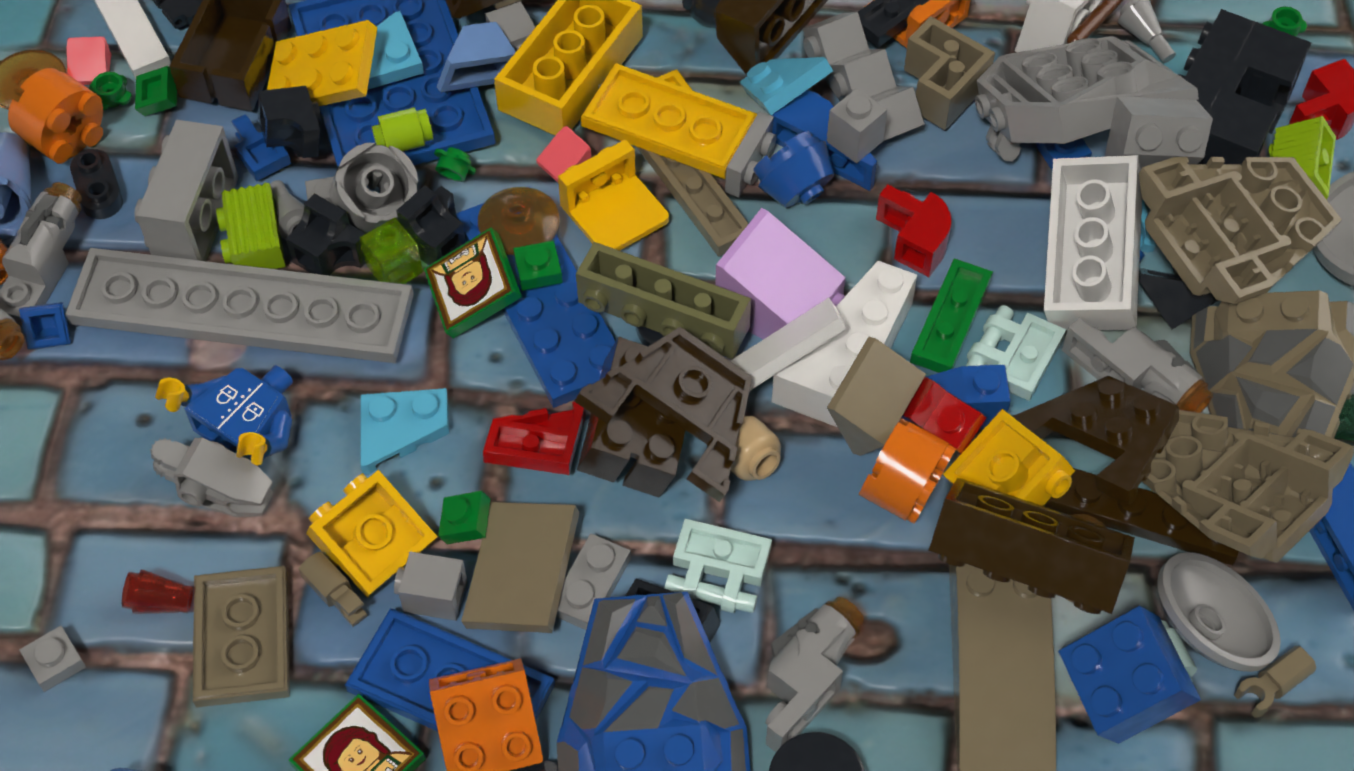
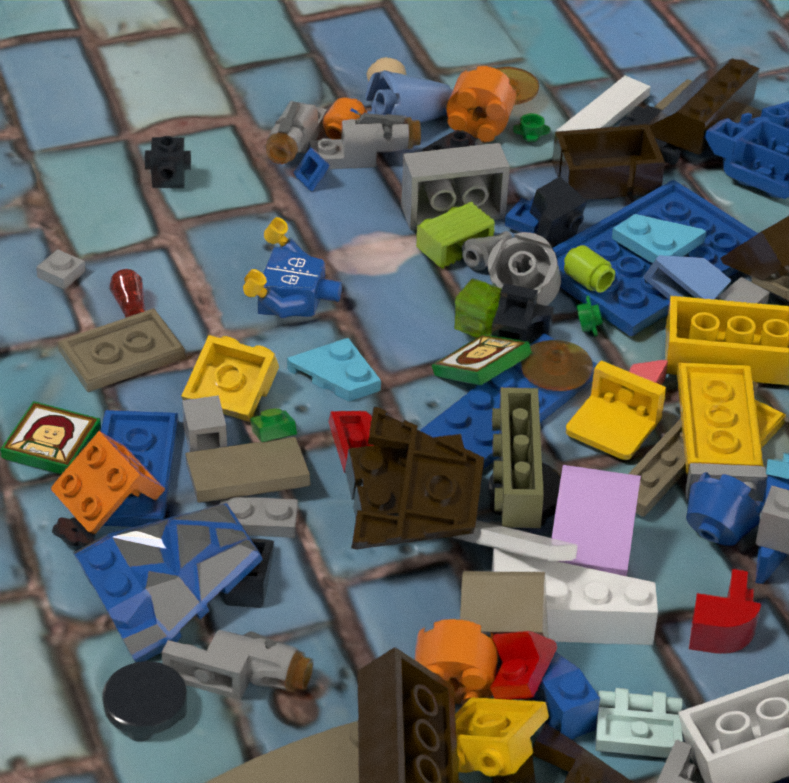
camera: 65 degrees right, 15 degrees down
light grey plate [65,248,414,363] -> none
coral slope [66,36,112,85] -> none
green plate [135,66,177,116] -> none
light grey hinge [150,438,273,518] -> none
yellow plate [267,20,377,106] -> none
black brick [286,193,371,276] -> none
dark tan bar [298,551,368,627] -> none
green plate [513,240,563,291] -> none
light aqua plate [665,519,772,613] -> none
tan head [731,416,781,481] -> none
green plate [910,258,993,373] -> none

